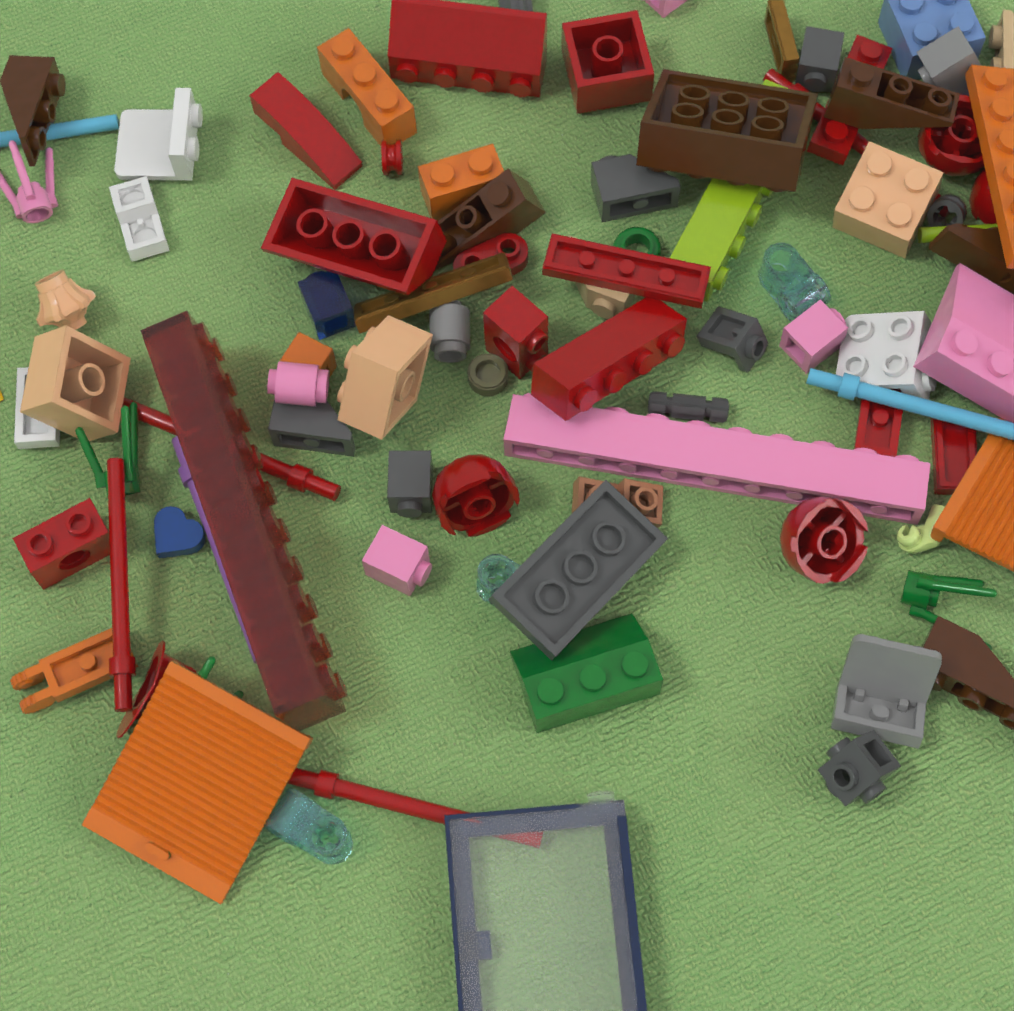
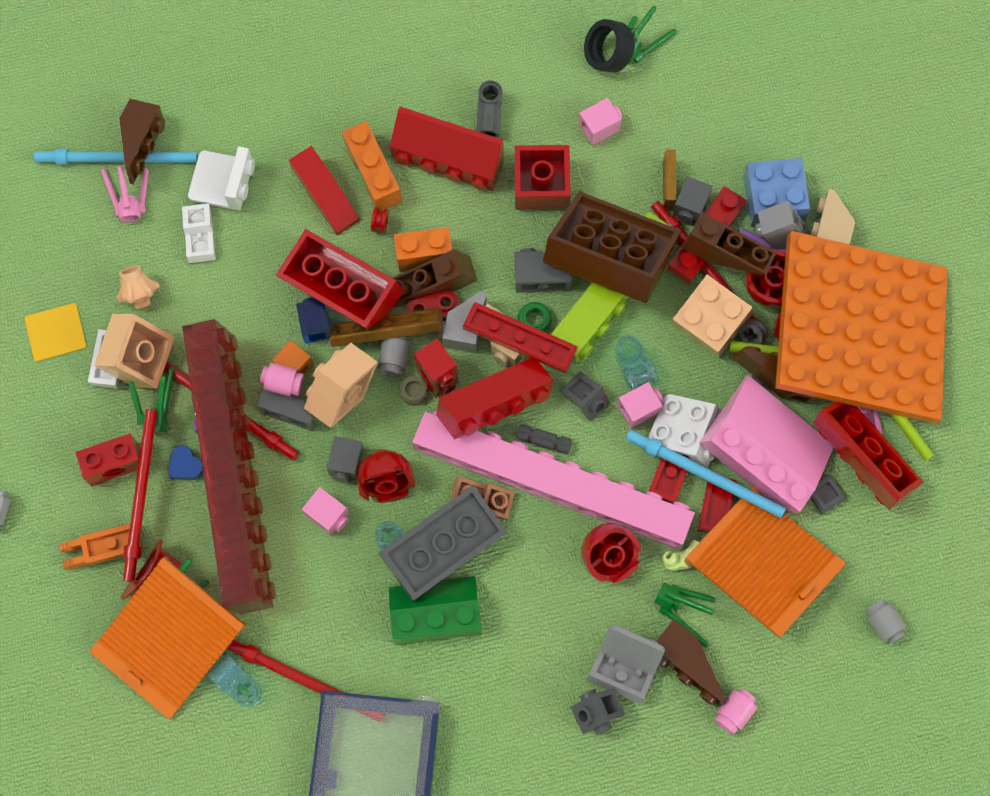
camera: 10 degrees right, 5 degrees up
none -> light grey slope [438,291,487,353]

